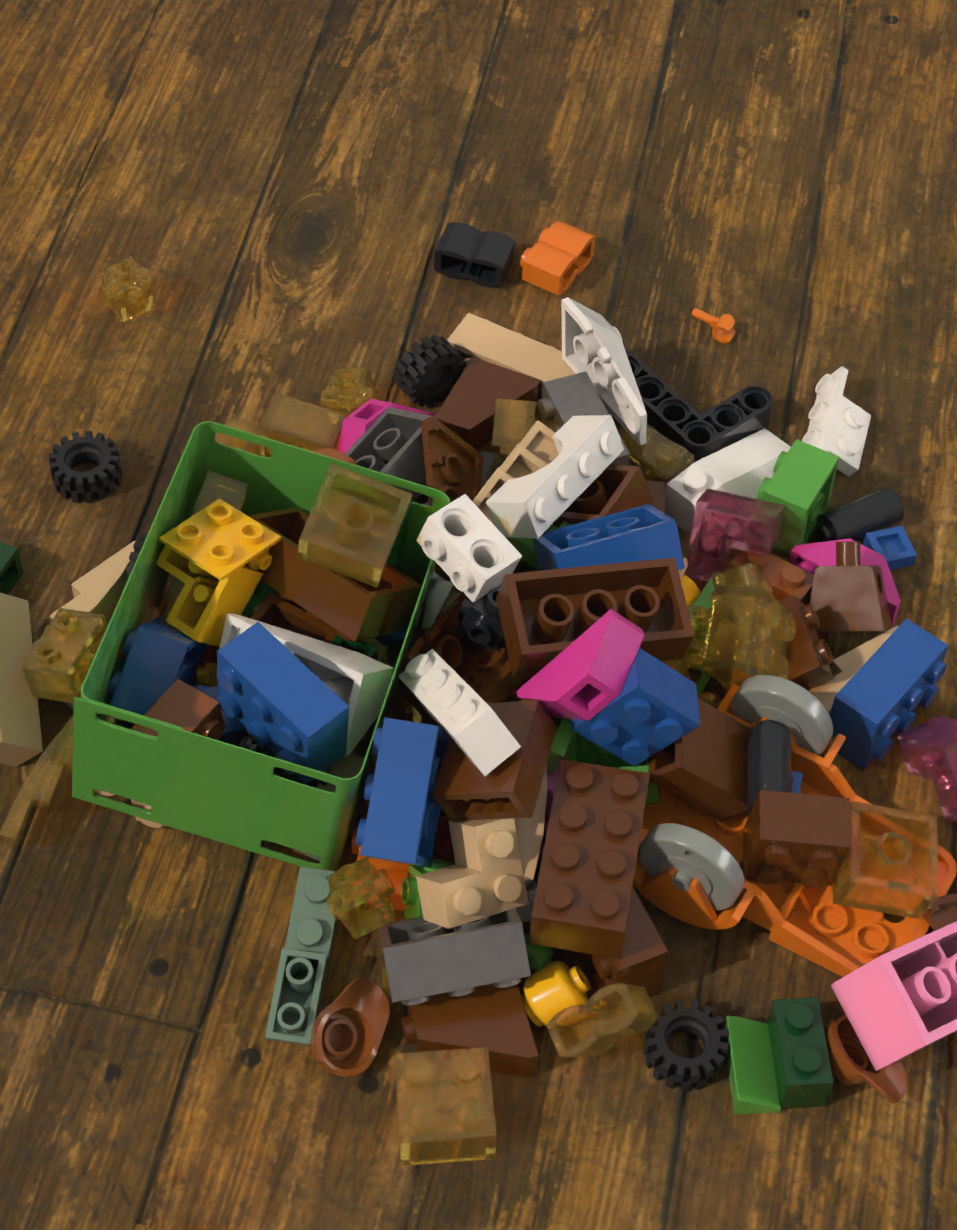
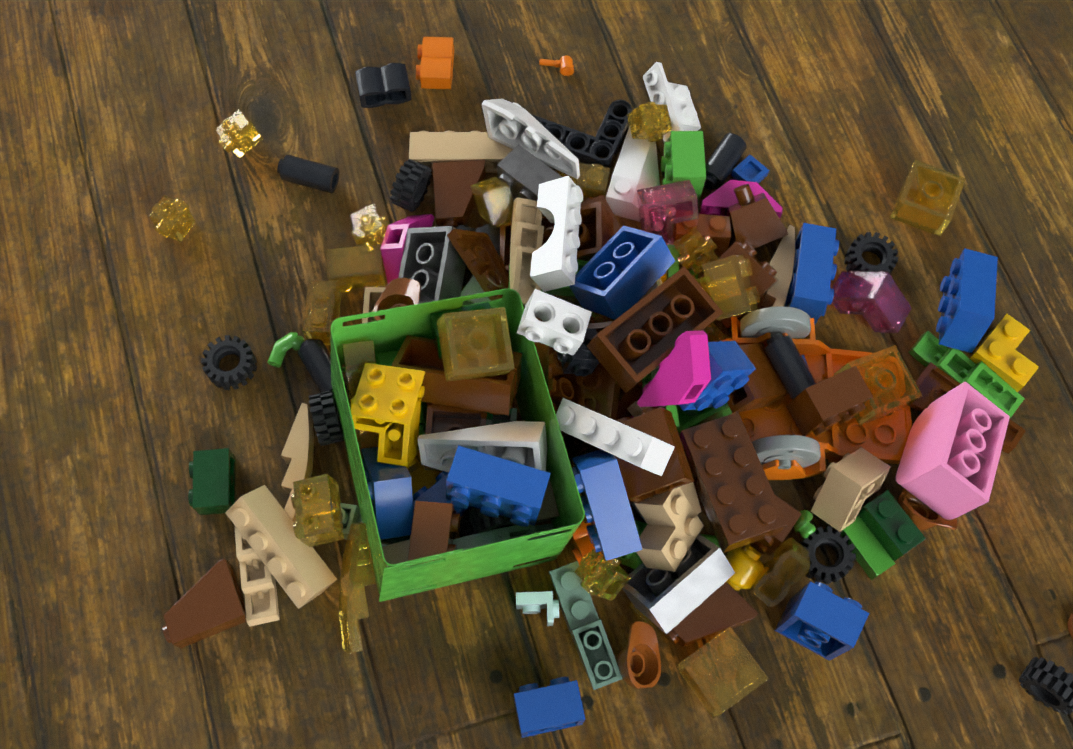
camera: 30 degrees left, 15 degrees up
none -> clear yellow brick [215,109,263,158]
none -> bright green arm [267,332,304,368]
none -> black brick [277,155,340,194]
none -> blue brick [514,677,585,738]
none -> light aqua bracket [516,591,559,626]
none -> clear yellow brick [627,102,672,142]
none -> blue brick [775,581,869,661]
none -> bright green arm [794,510,816,538]
none -> tan brick [811,447,891,532]

